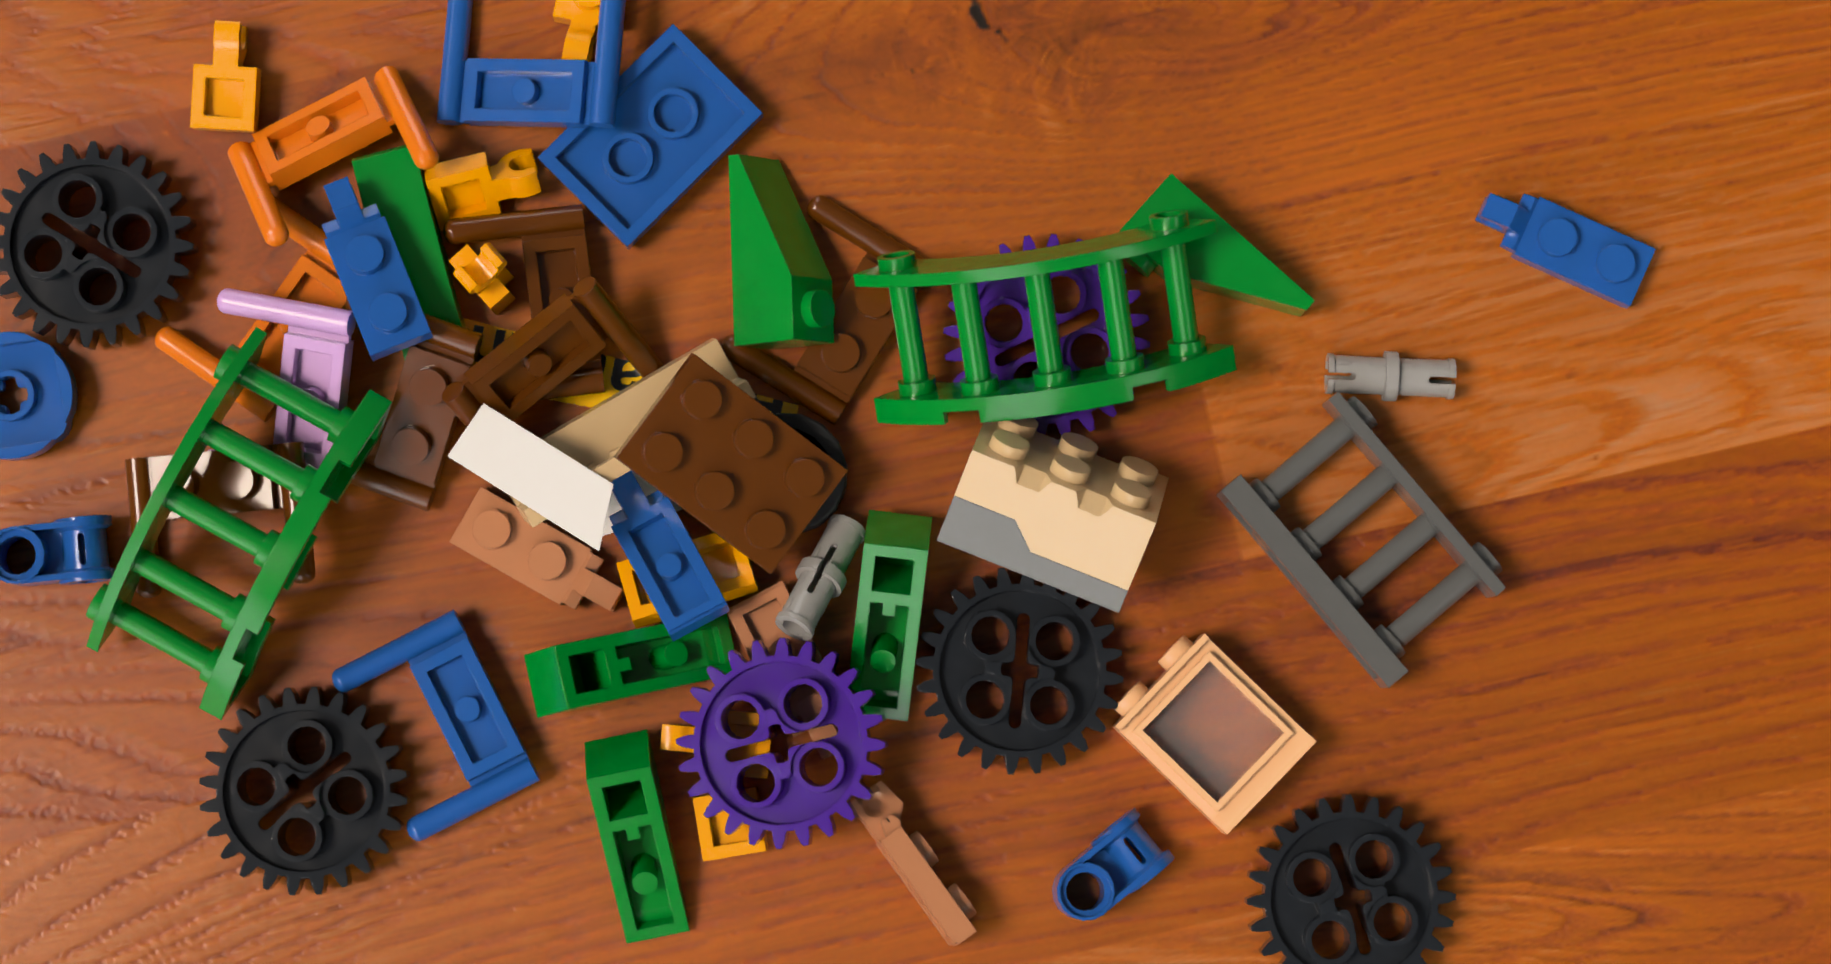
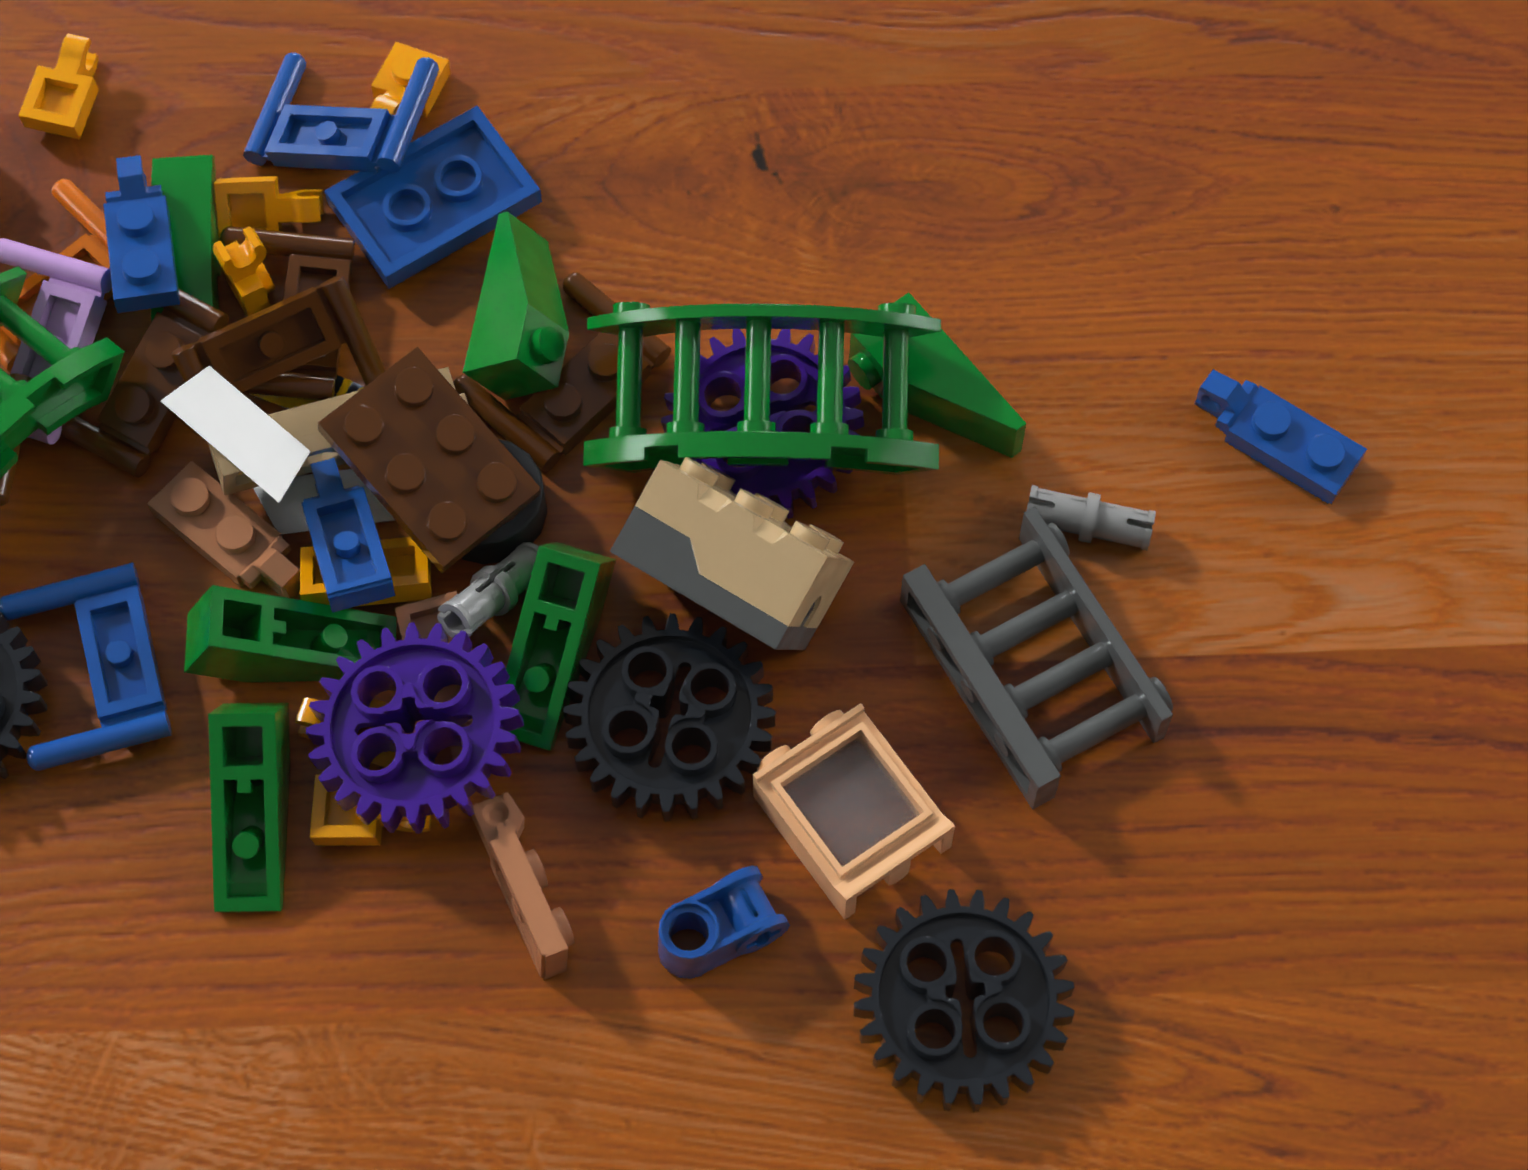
camera: 15 degrees right, 20 degrees down
orange plate [227,66,439,247] -> none

